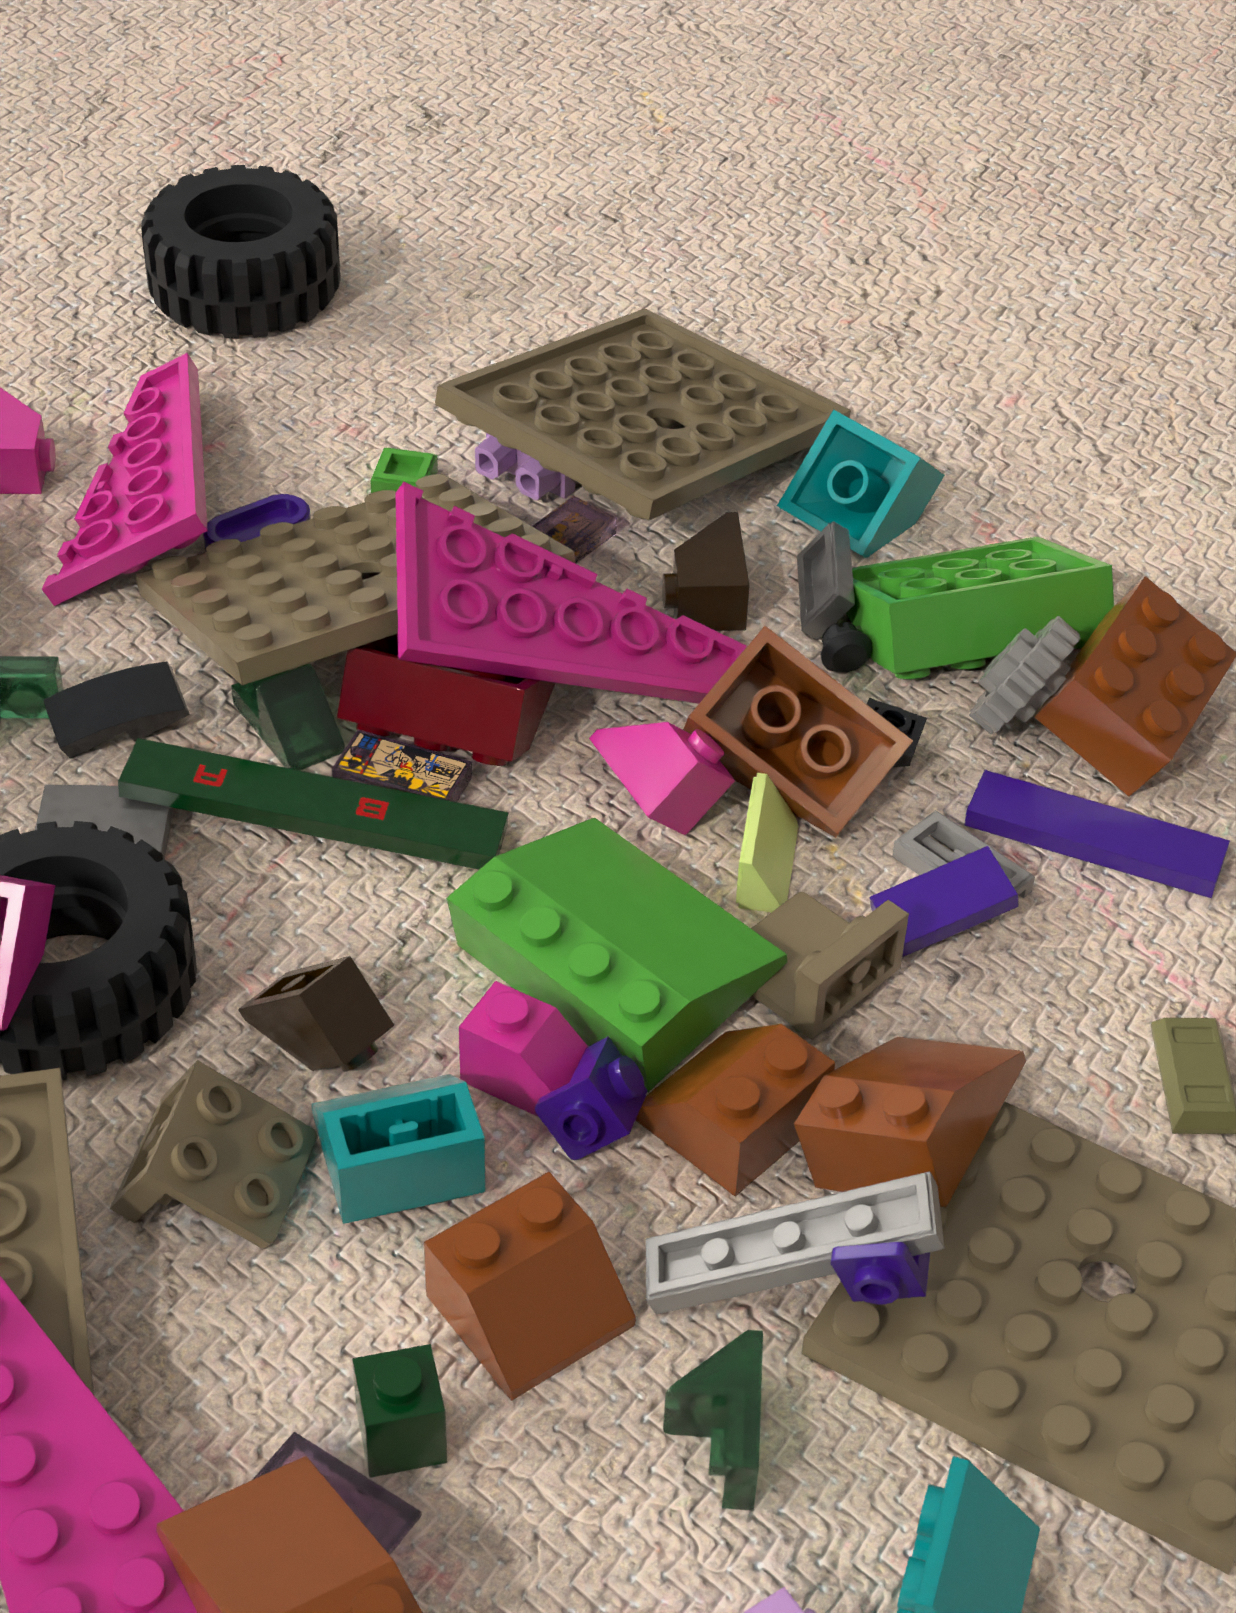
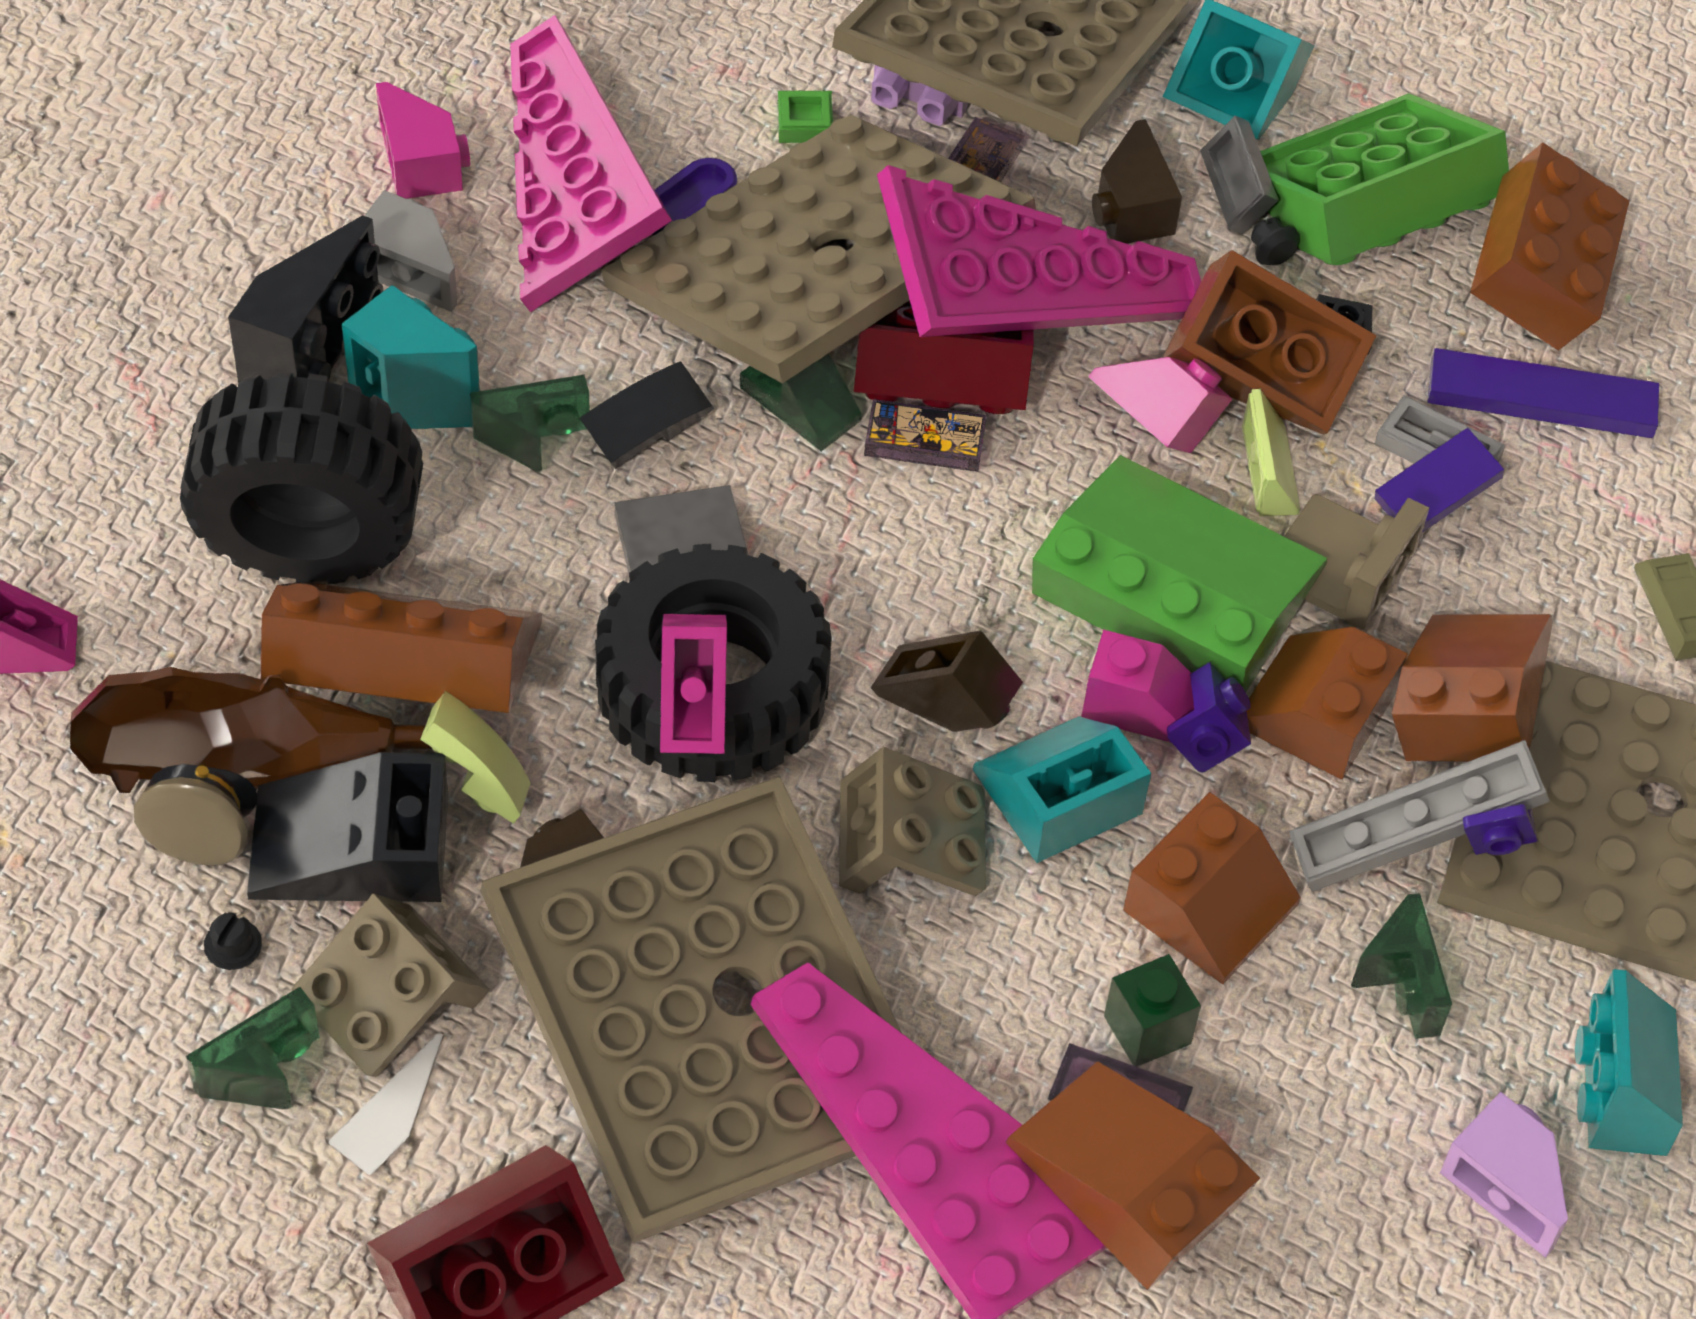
camera: 15 degrees left, 10 degrees up
dark green tile [118,738,509,870] -> none
light grey gear [969,616,1080,734] -> none

